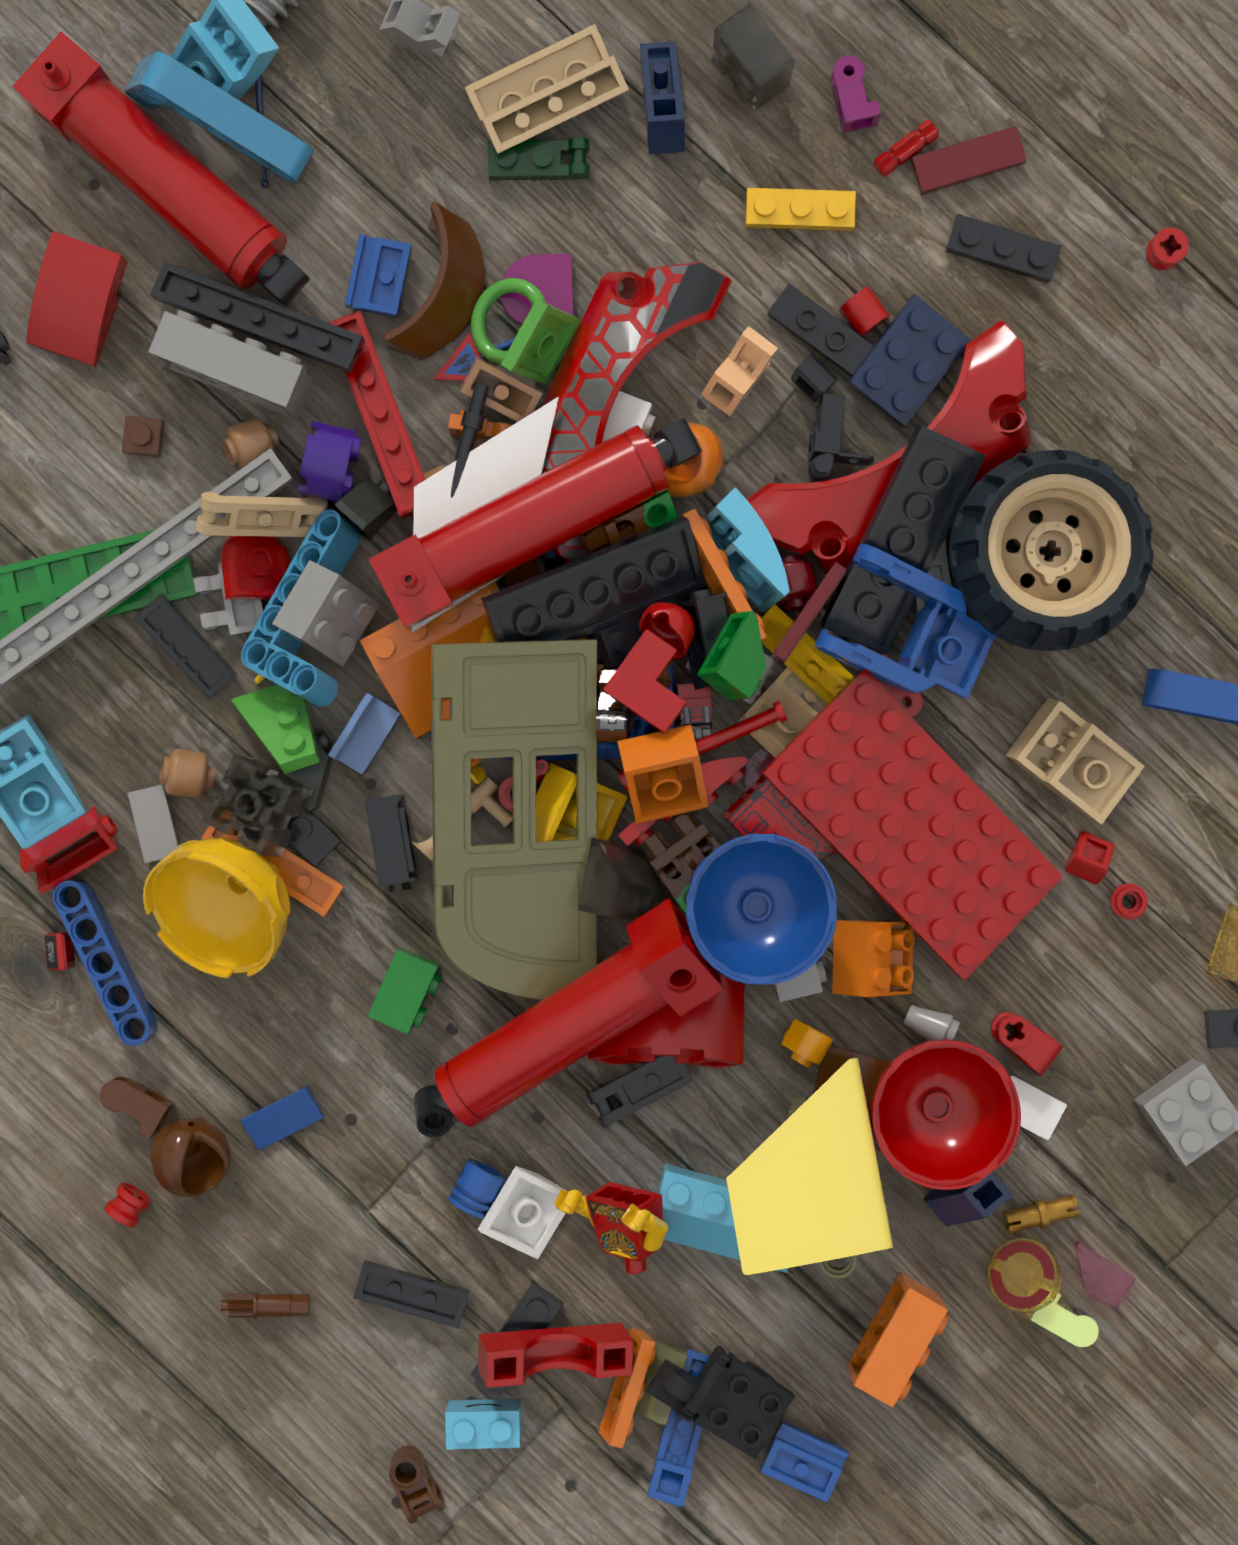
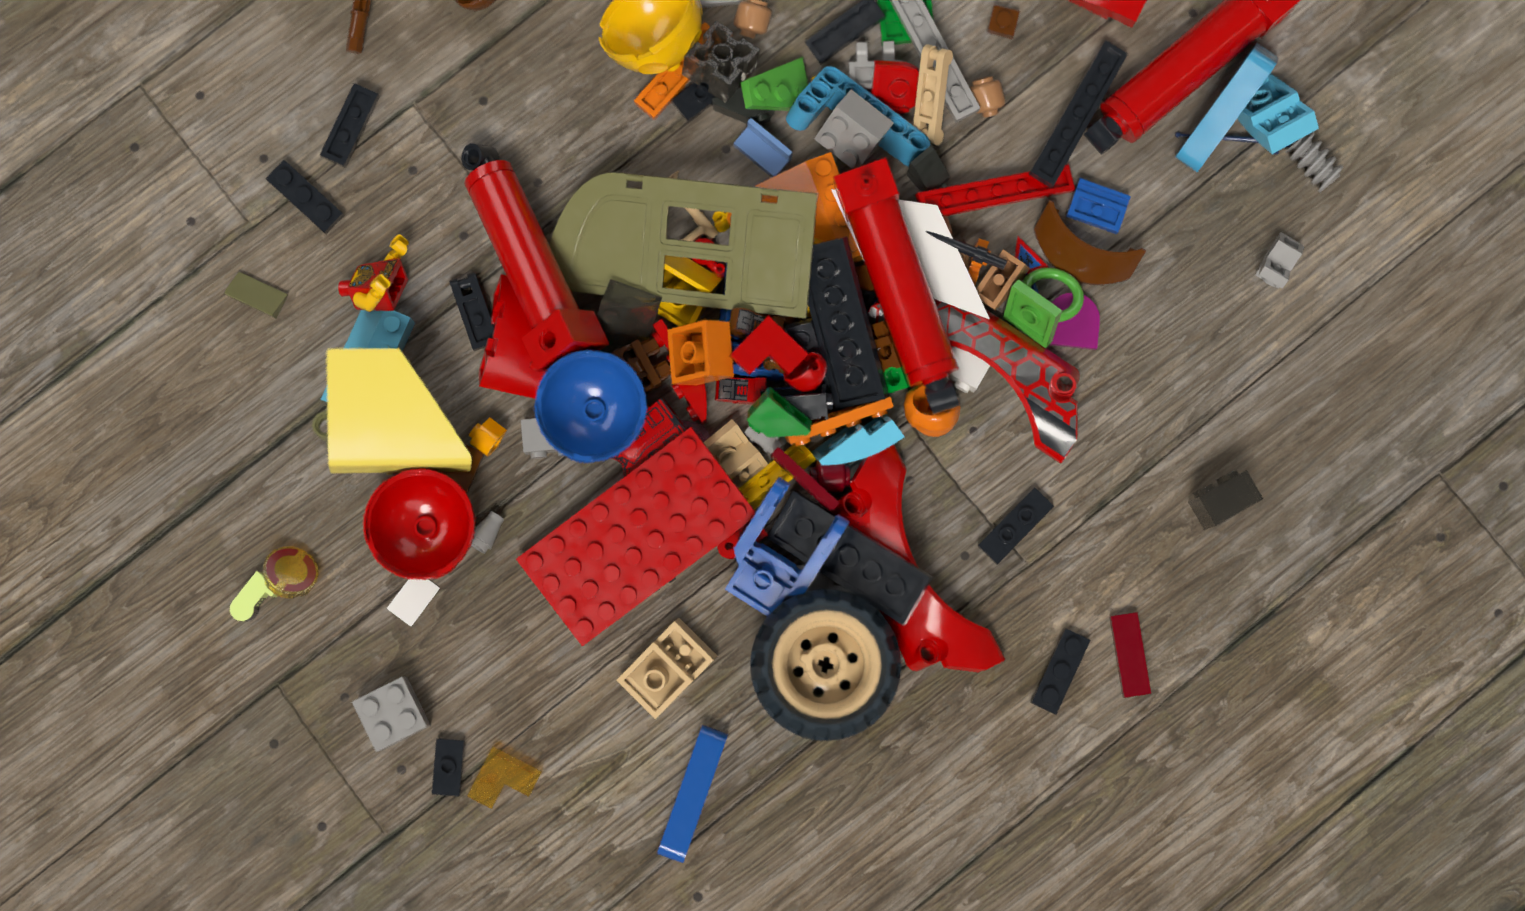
camera: 90 degrees right, 5 degrees down
light grey brick [148,310,313,420] -> none
blue slope [240,1085,325,1150] -> none
dark purple brick [297,421,362,502] -> none
black window [365,794,419,892] -> none
green brick [367,947,443,1034] -> none
reddish brown piece [389,1445,446,1524] -> none
medium azure brick [445,1399,522,1450] -> none
blue piece [448,1158,507,1219] -> none
tan slope [464,24,629,154] -> none
white slope [478,1166,565,1259] -> none
red arch [478,1323,633,1388] -> none
dark green plate [488,137,590,181] -> none
orange plate [598,1327,656,1448] -> none
red bar [618,701,788,792] -> none
dark blue slope [640,41,685,155] -> none
black plate [646,1346,795,1459] -> none
blue slope [647,1349,710,1507] -> none
light nougat brick [701,326,778,417] -> none
yellow plate [745,188,856,231] -> none
blue plate [760,1420,849,1503] -> none
black brick [791,353,838,403] -> none
black piece [808,394,874,482] -> none
magenta leg [831,55,881,134] -> none
orange slope [832,920,915,997] -> none
red brick [839,286,890,337] -> none
dark blue plate [846,294,970,427] -> none
orange brick [846,1272,949,1408] -> none
red axle [874,120,939,177] -> none
dark blue slope [923,1170,1013,1226] -> none
red piece [990,1012,1063,1076] -> none
pearl gold pin [1002,1194,1080,1234] -> none
red slope [1065,830,1115,884] -> none
clear pink tile [1074,1240,1136,1309] -> none
red plate [1110,883,1148,920] -> none
red wheel [1146,228,1189,271] -> none

